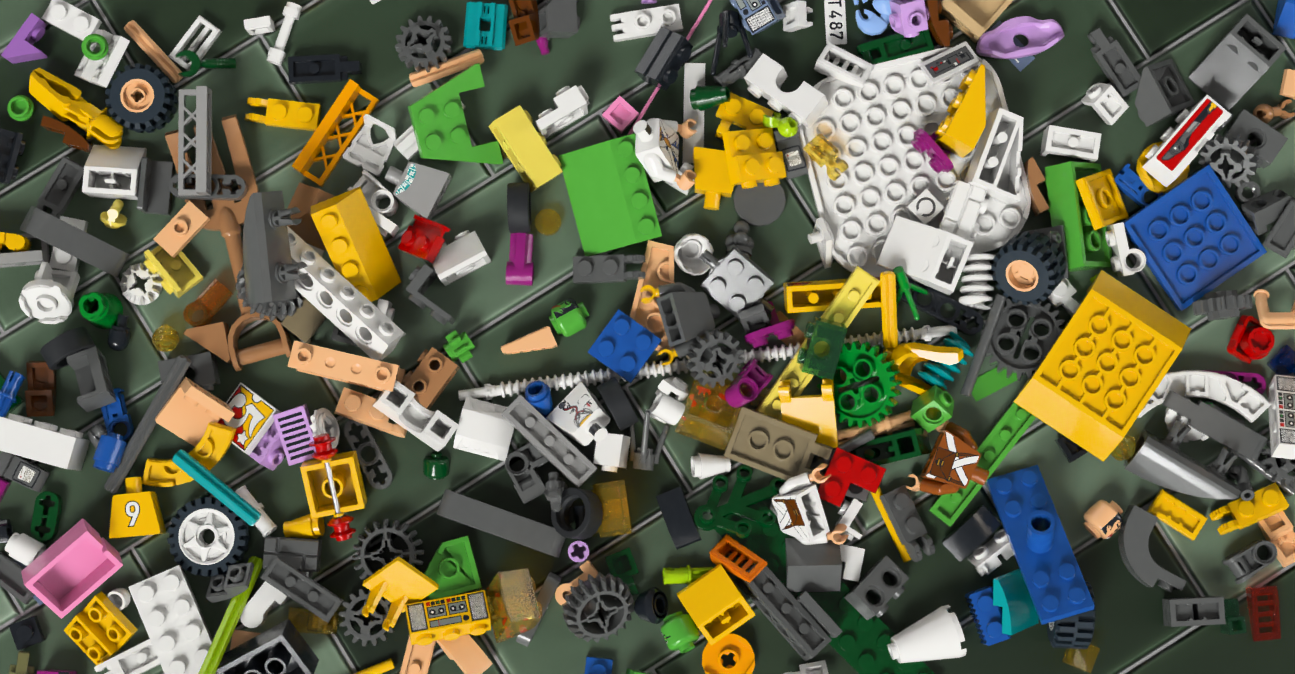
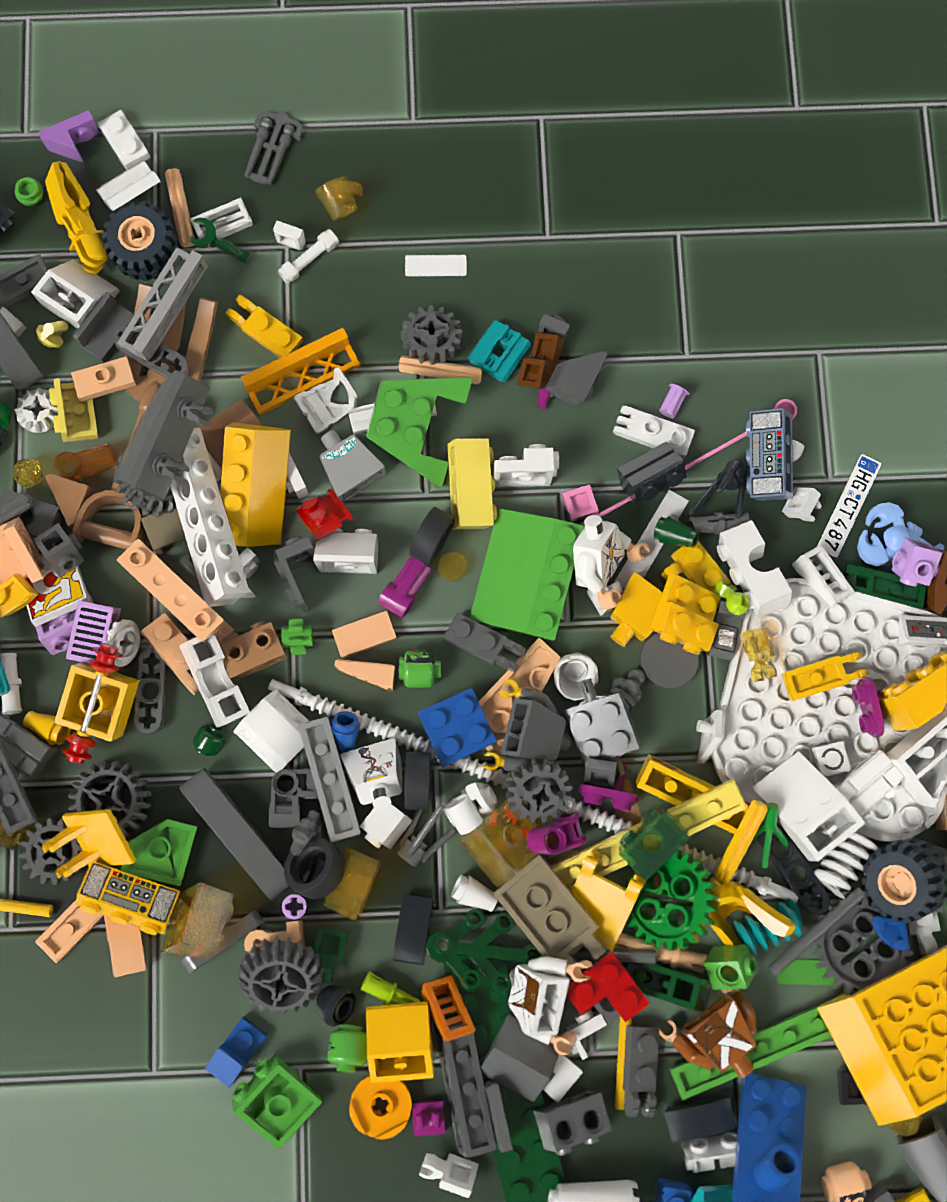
camera: 25 degrees right, 5 degrees down
reddish brown slope [40,115,93,153] -> none
bright green plate [81,34,109,61] -> none
black hinge [288,54,362,85] -> none
white piece [347,170,398,217] -> none
none -> dark grey brick [33,523,85,577]
none -> light nougat tile [332,610,397,659]
none -> magenta tile [412,1099,446,1136]
none -> yellow hinge [781,651,869,702]
none -> blue tile [872,916,910,951]

